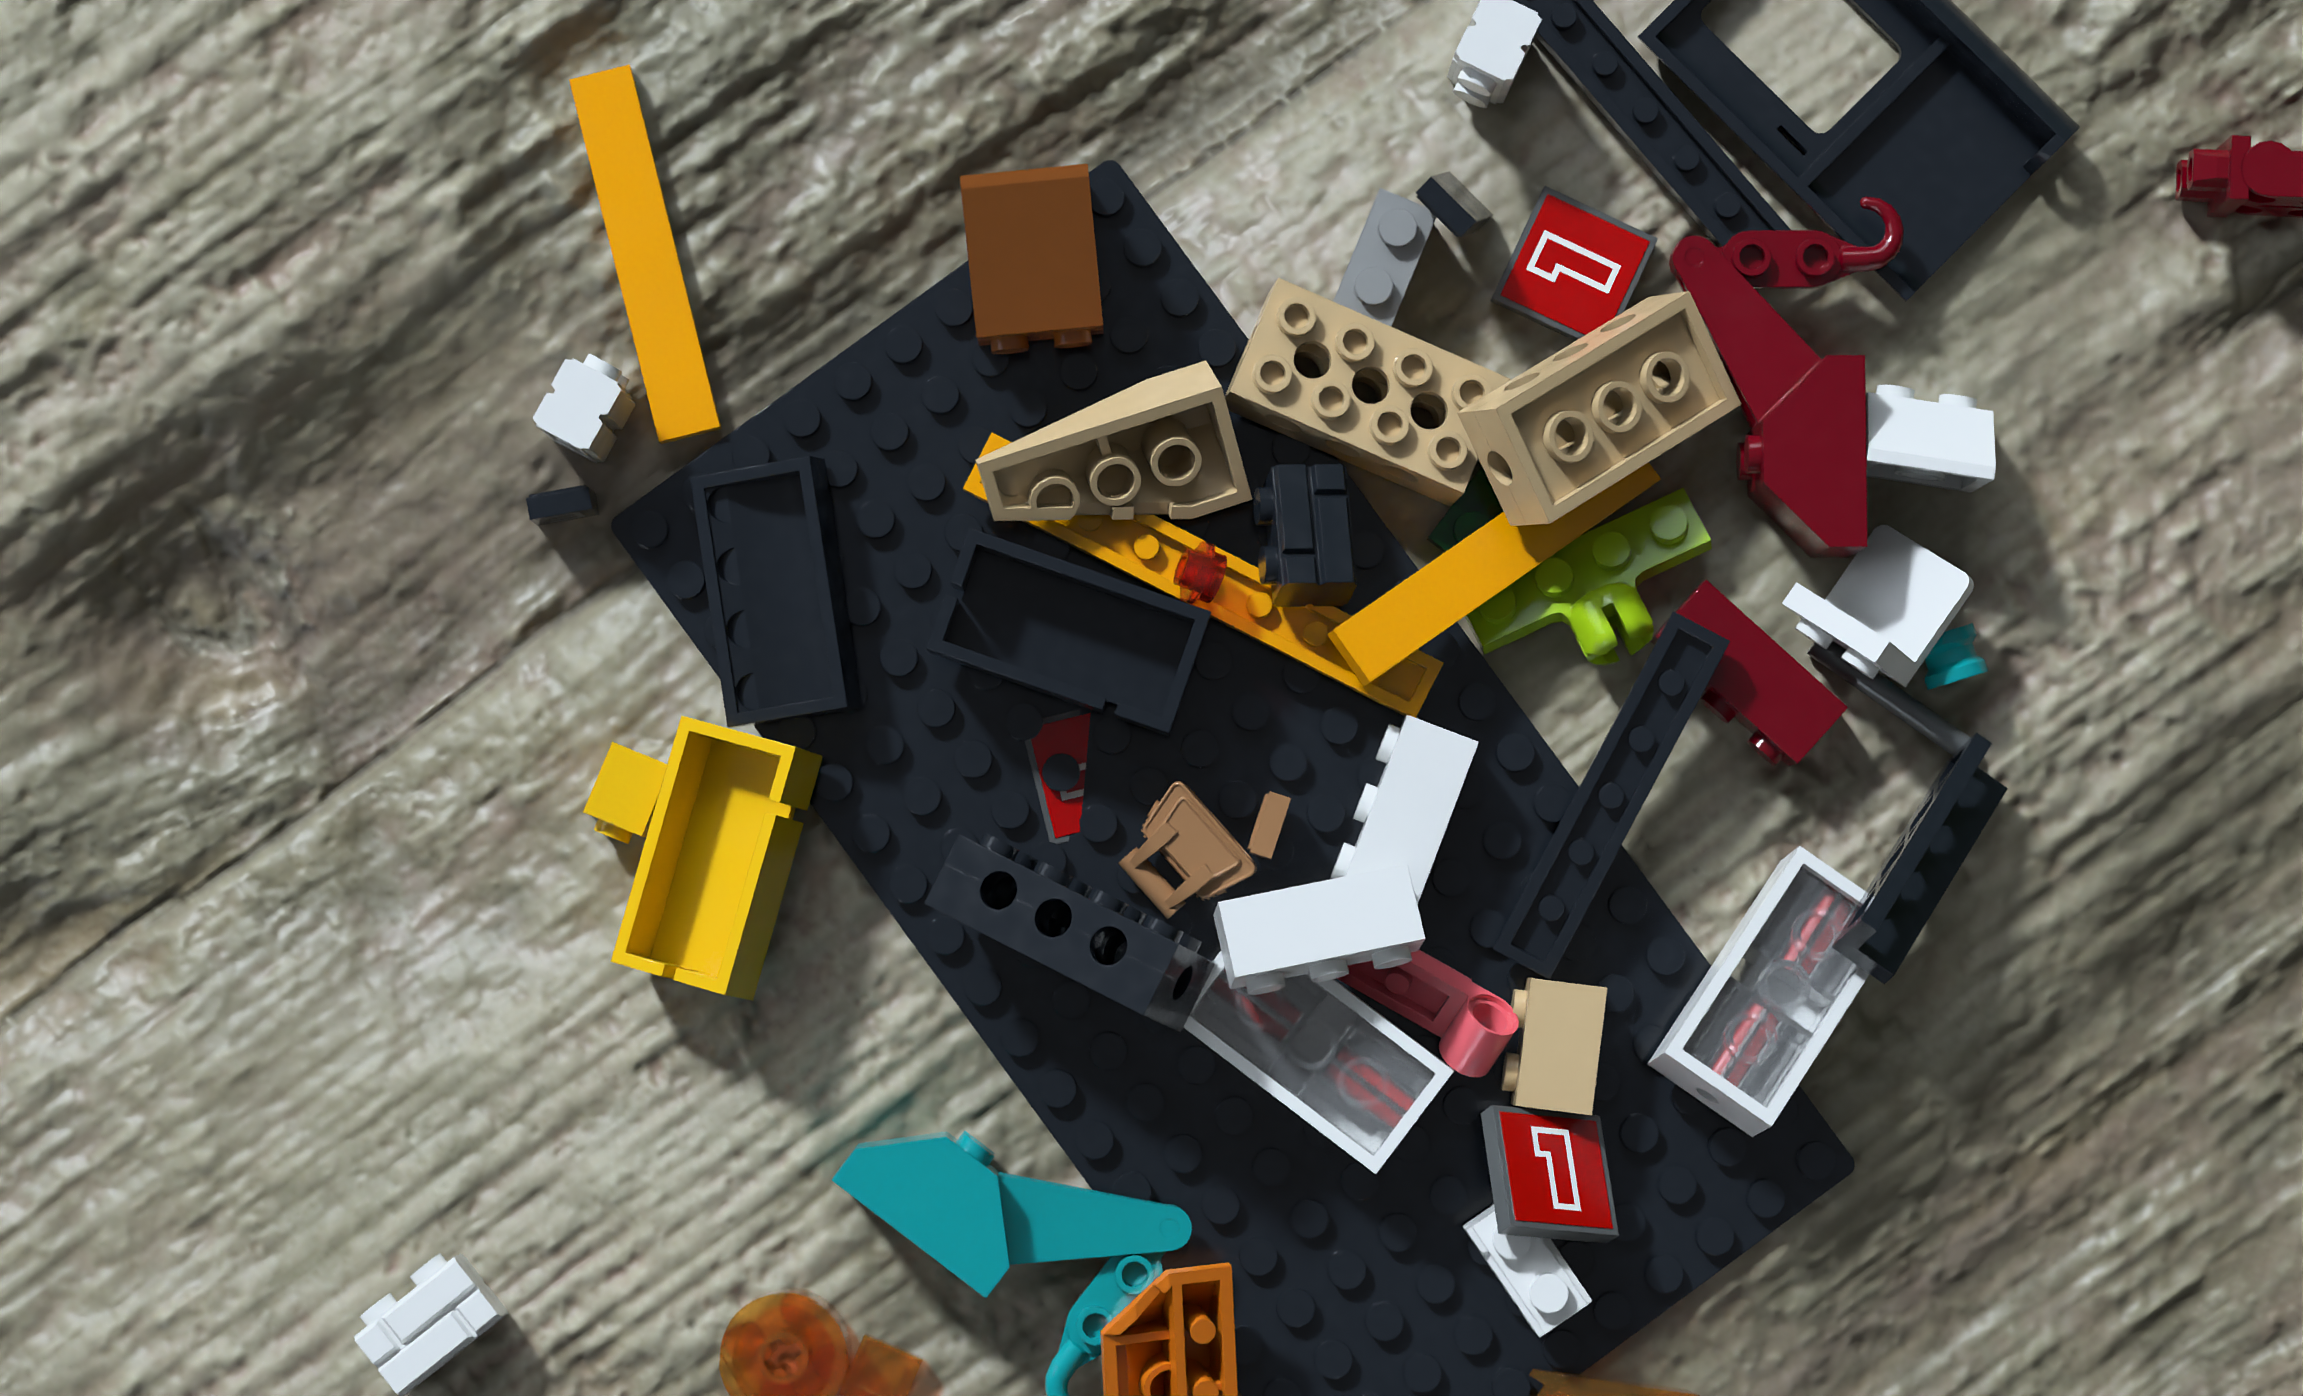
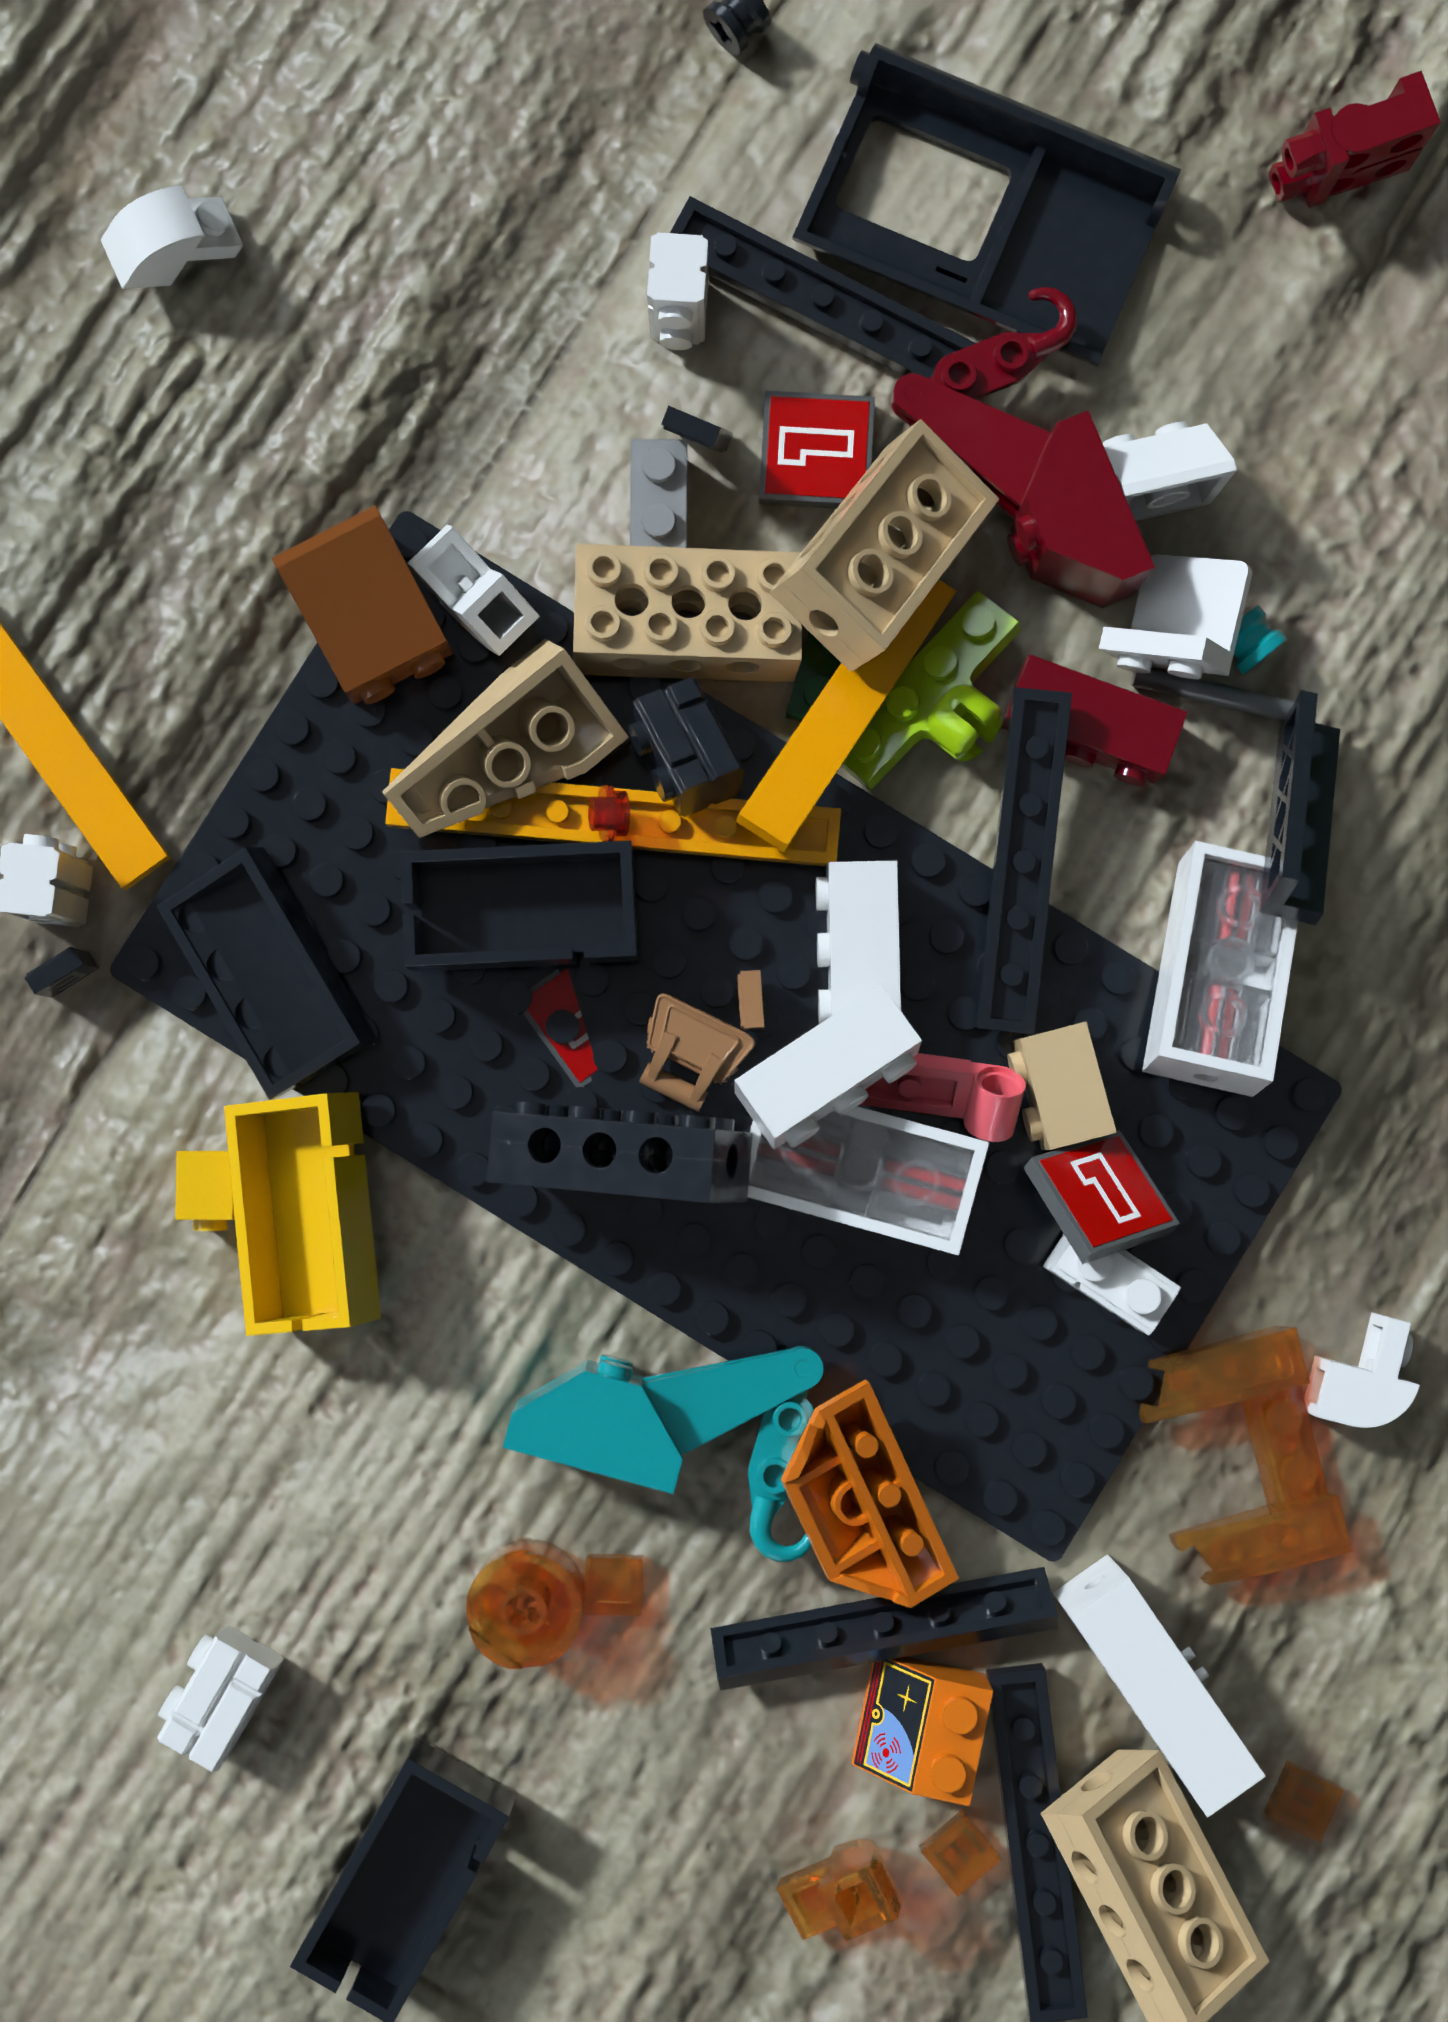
camera: 25 degrees left, 0 degrees up
none -> white brick [407,525,540,656]

